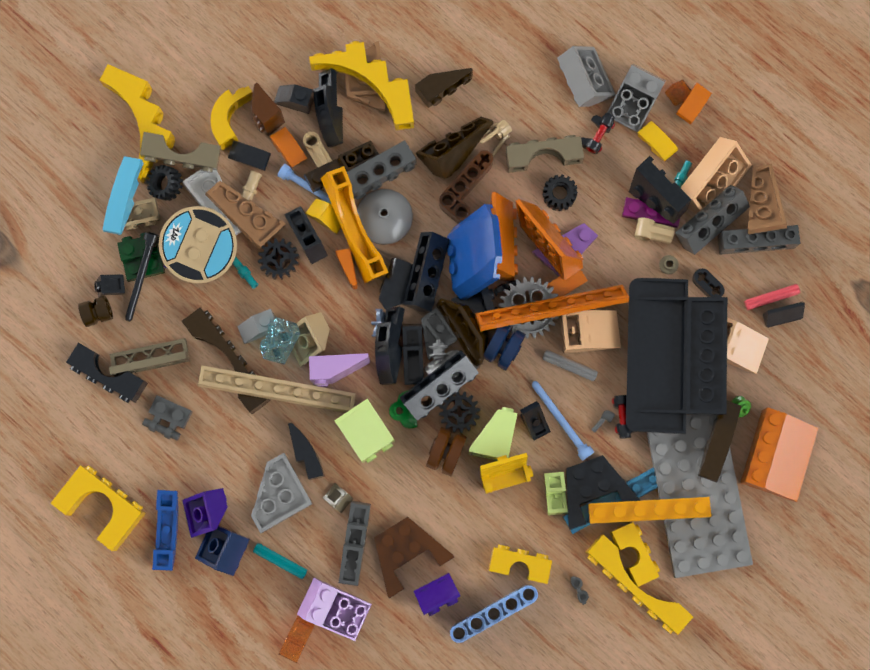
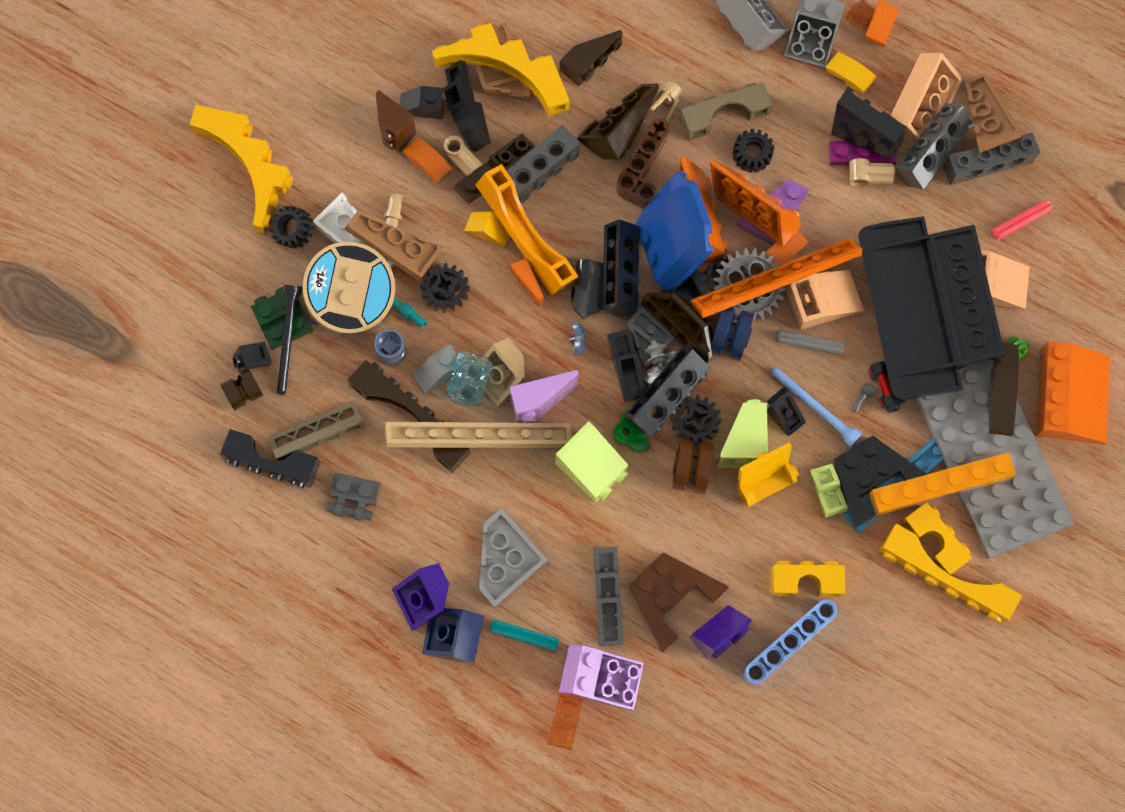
camera: 15 degrees left, 5 degrees down
yellow arch [50,465,146,551] -> none
medium azure slope [102,156,144,235] -> none
tan bracket [124,198,161,231] -> none
dark tan arch [140,132,221,173] -> none
blue slope [152,490,178,571] -> none
yellow arch [210,86,253,150] -> none
black slope [228,141,271,171] -> none
light blue piece [278,164,332,205] -> none
black slope [284,206,328,265] -> none
black slope [288,423,325,480] -> none
dark tan slope [323,483,353,513] -> none
light grey dish [357,189,413,245] -> none
black slope [375,306,405,385] -> none
dark grey piece [571,576,589,605] -> none
black piece [581,113,615,154] -> none
dark tan plate [659,255,679,274] -> none
teal bar [674,160,692,188] -> none
black beam [692,268,725,297] -> none
black slope [763,302,805,328] -> none
none -> sand blue wheel [374,329,406,366]

